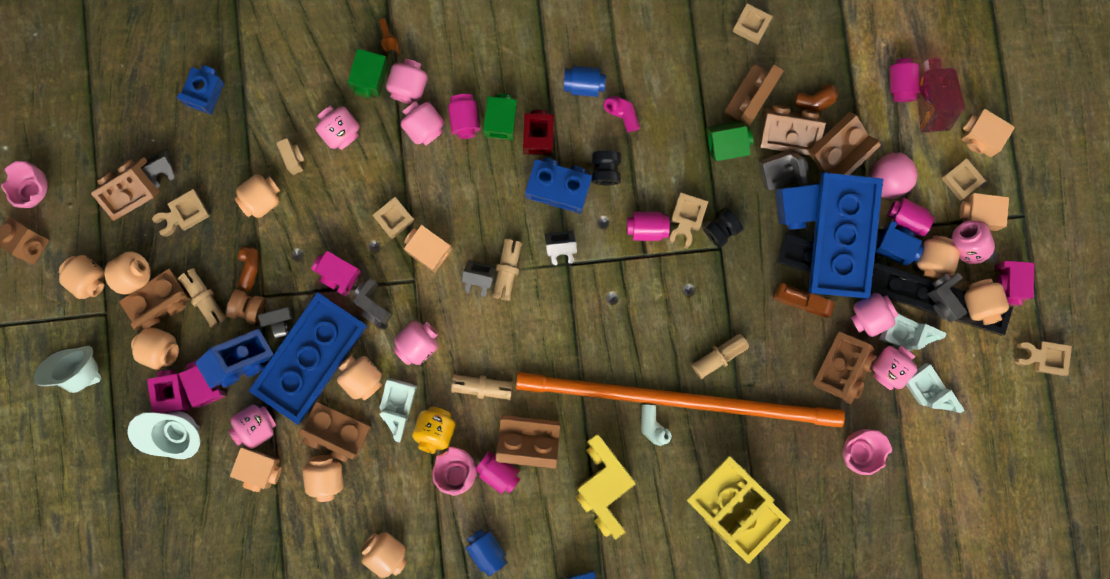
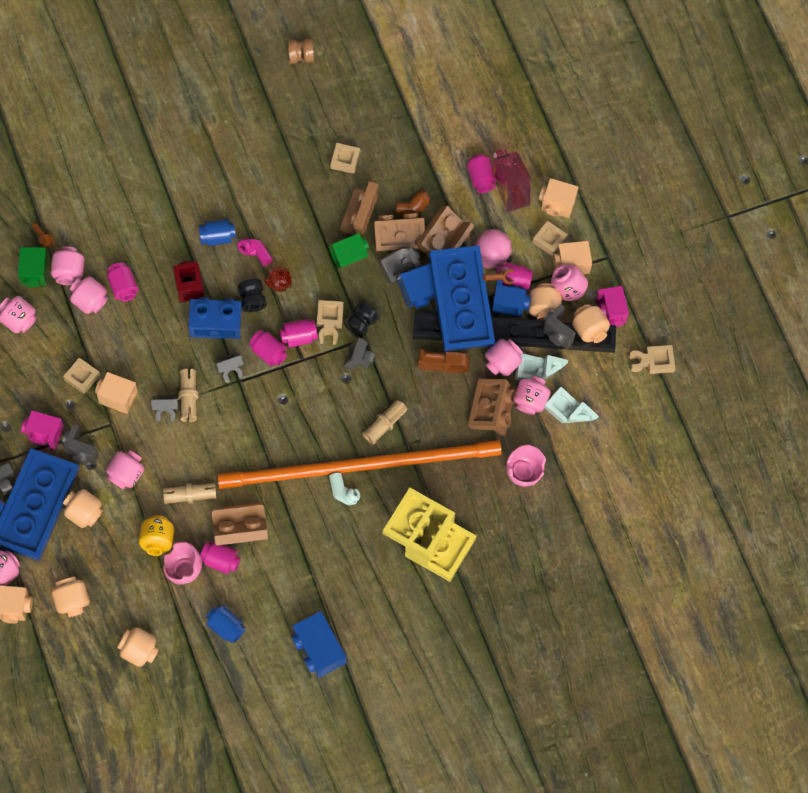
camera: 15 degrees left, 15 degrees down
medium nougat bracket [298,401,371,462] -> none
light aqua slope [380,378,417,443] -> none
green brick [483,93,517,141] -> none
light yellow bracket [576,434,636,539] -> none
none -> dark pink brick [249,330,287,367]
none -> clear red plate [265,267,292,292]
none -> dark grey tile [343,338,375,371]
none -> dark orange hand [483,267,515,284]

